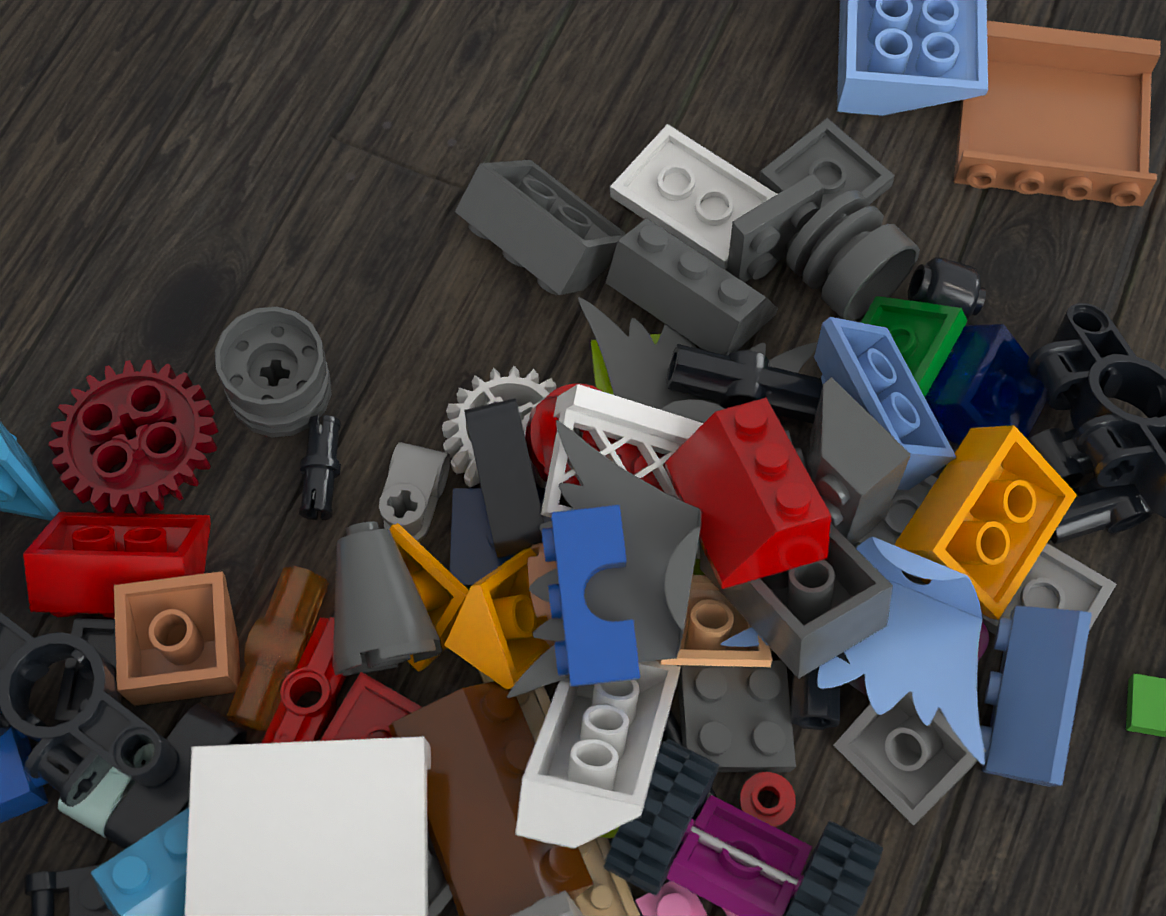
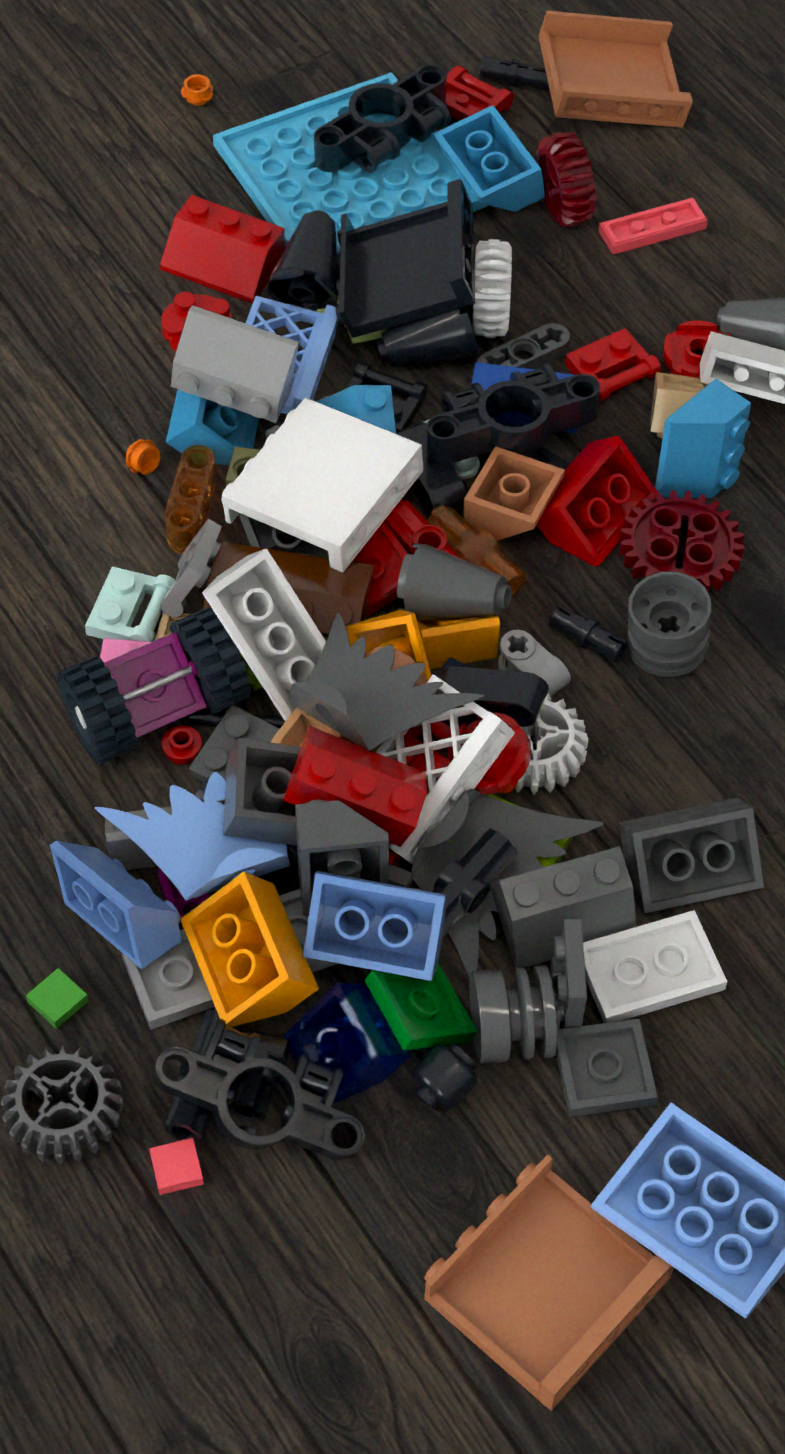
camera: 120 degrees right, 10 degrees down
blue arch [542,505,640,687] -> none

